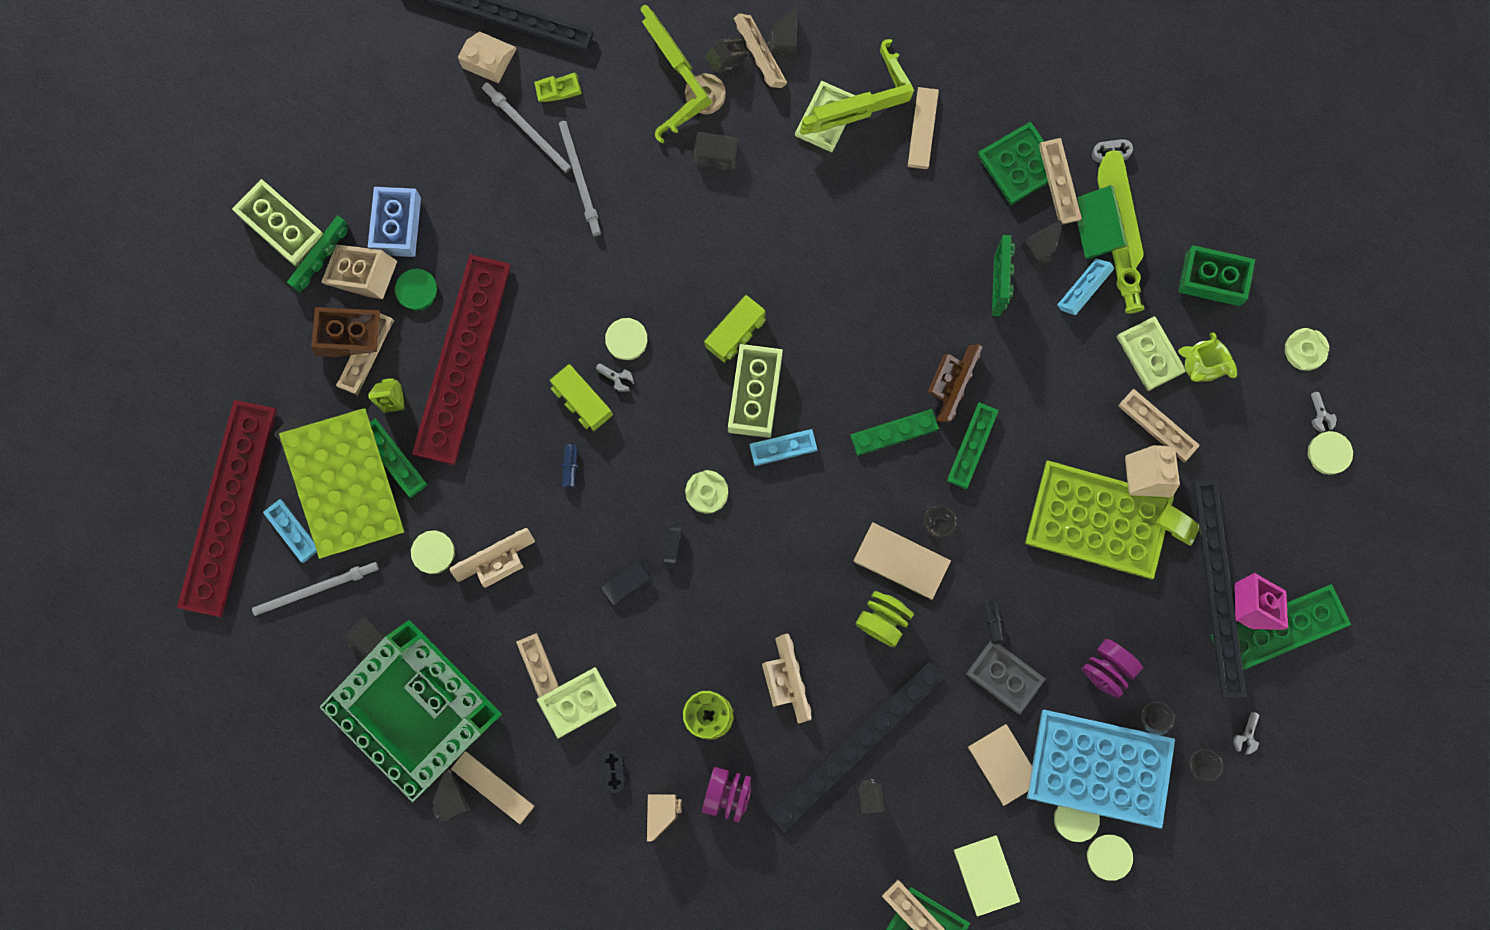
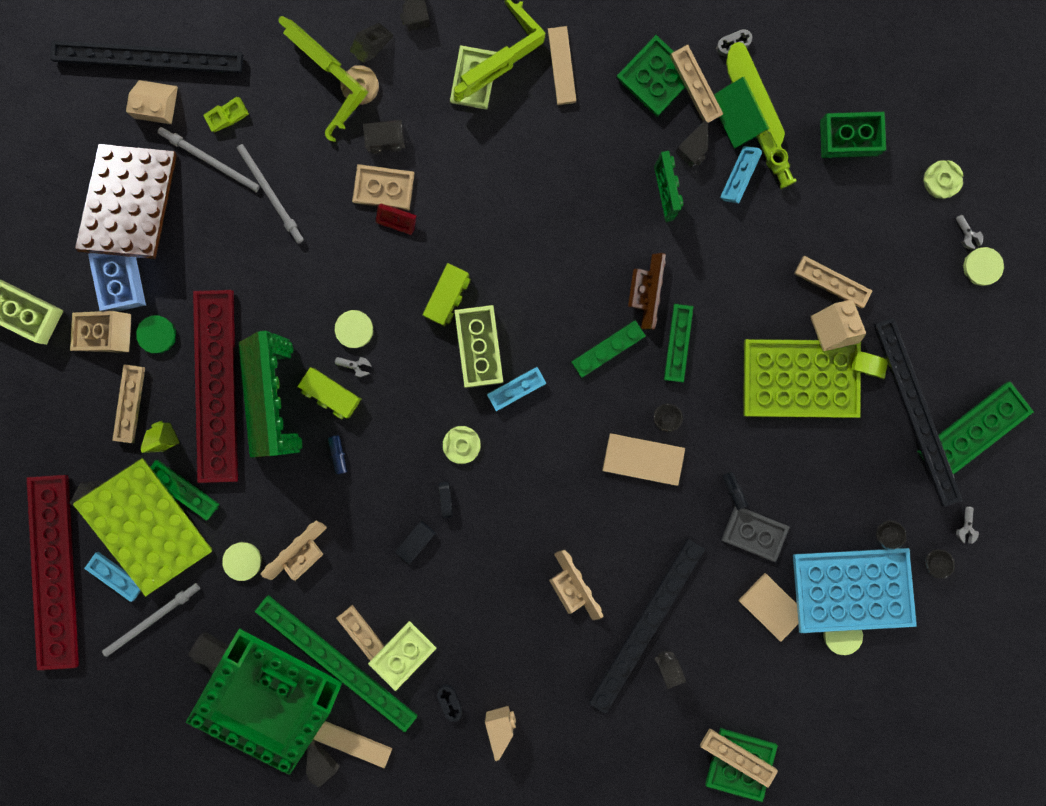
camera: 20 degrees left, 10 degrees up
green plate [287,215,349,293] -> none
reddish brown slope [311,307,380,357] -> none
lime wheel [683,691,734,739] -> none
magenta wheel [702,767,751,823] -> none
tan plate [734,13,787,88] -> none
lime wheel [855,591,914,648] -> none
yellowish green tile [954,835,1020,916] -> none
magenta wheel [1082,639,1143,698] -> none
yellowish green tile [1087,835,1133,880] -> none
yellowish green tile [1116,316,1186,391] -> none
lime hair [1178,333,1237,382] -> none
dark pink slope [1235,573,1288,630] -> none
none -> plate [75,144,177,259]
none -> green slope [239,331,302,458]
none -> green plate [255,595,418,732]
none -> tan tile [352,164,415,211]
none -> dark red plate [375,203,417,235]

